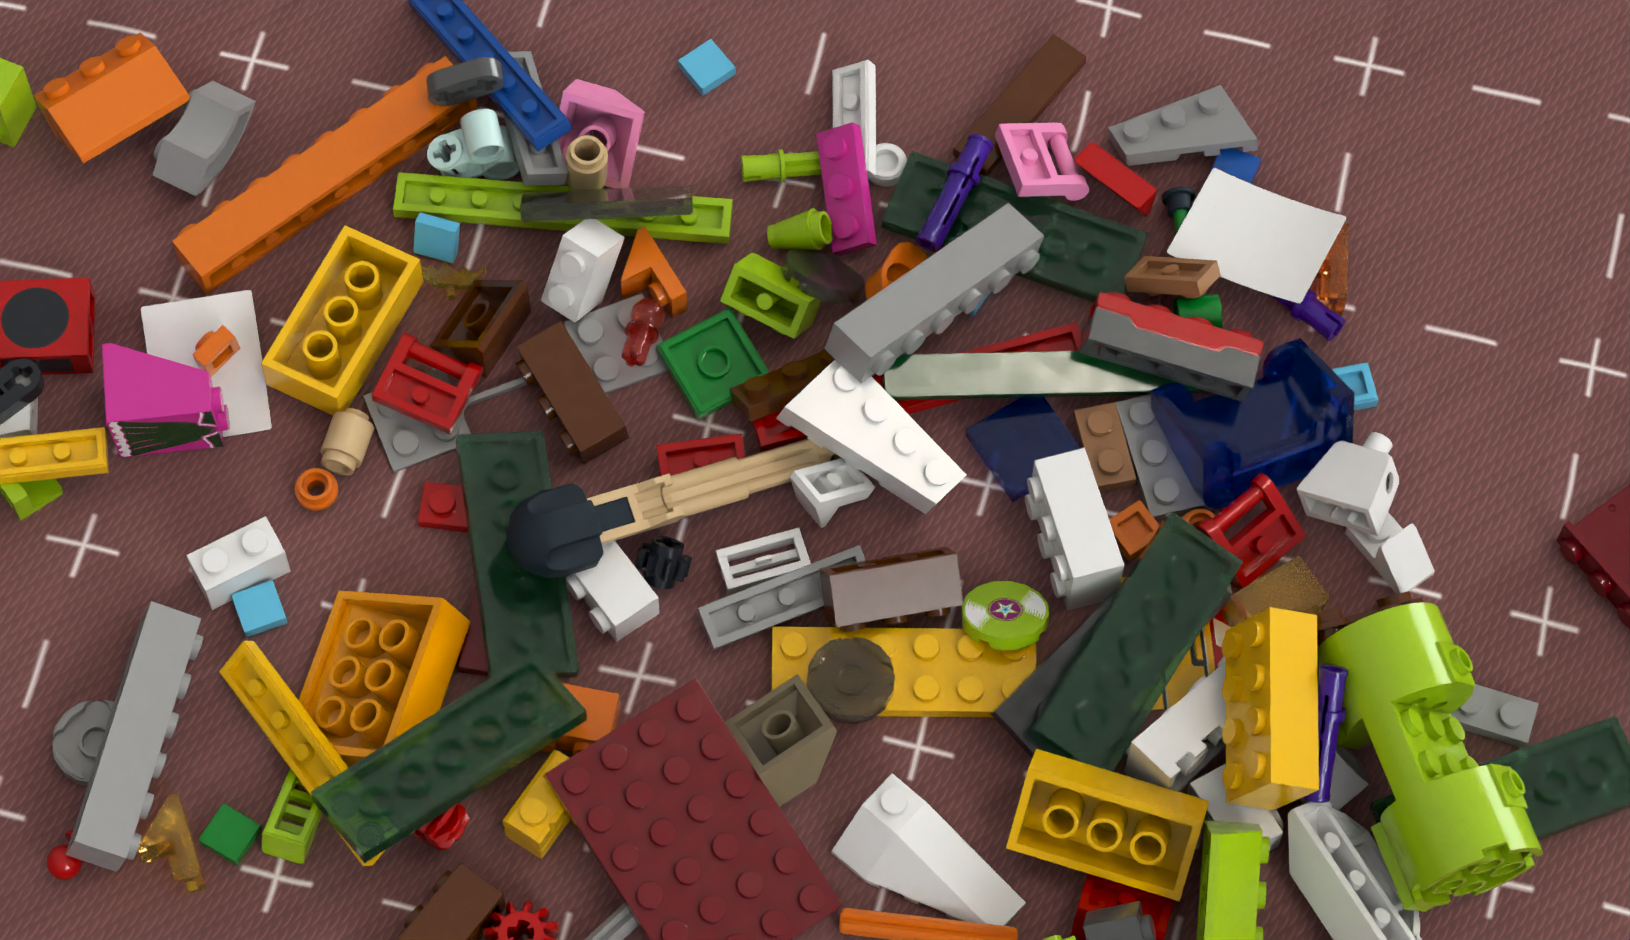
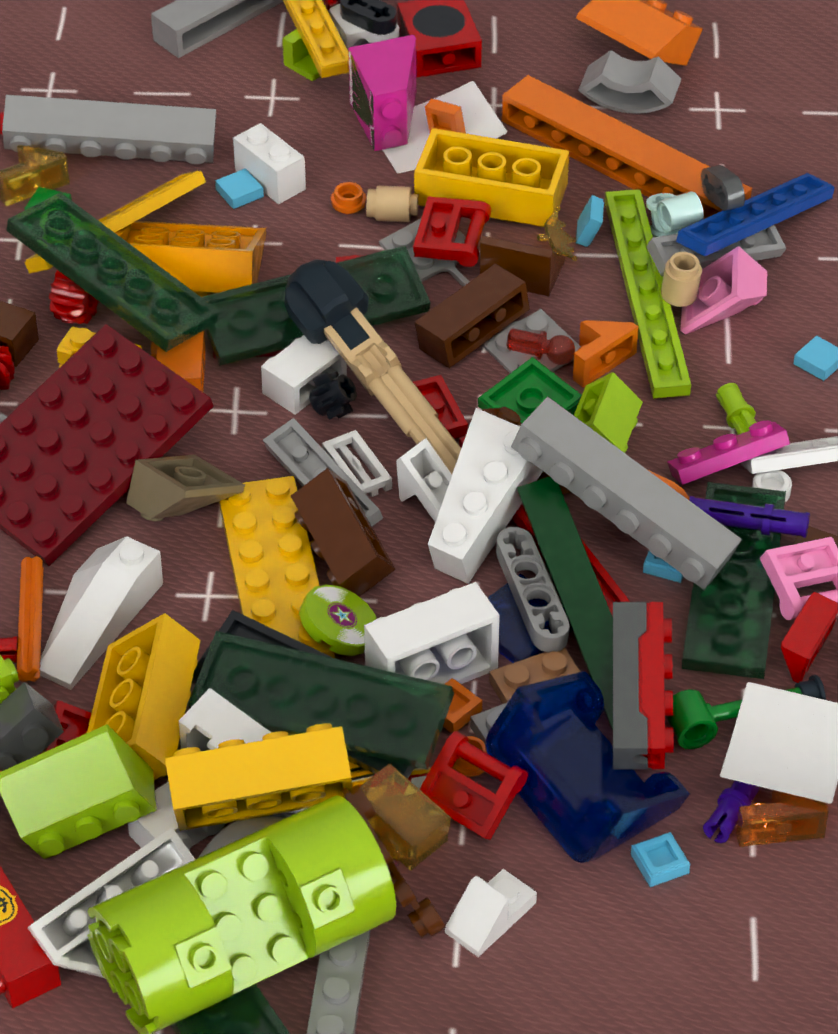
camera: 80 degrees right, 20 degrees down
clear smoke tile [520,185,693,222] -> none
white brick [541,216,625,323] -> none
lime cone [767,208,833,250] -> none
clear smoke tile [781,249,865,304] -> none
clear smoke tile [807,637,895,724] -> none
medium nougat plate [1124,256,1221,298] -> none
white torso [1297,432,1399,536] -> none
dark purple pin [1302,665,1348,803] -> none
none -> light grey beam [496,527,570,652]

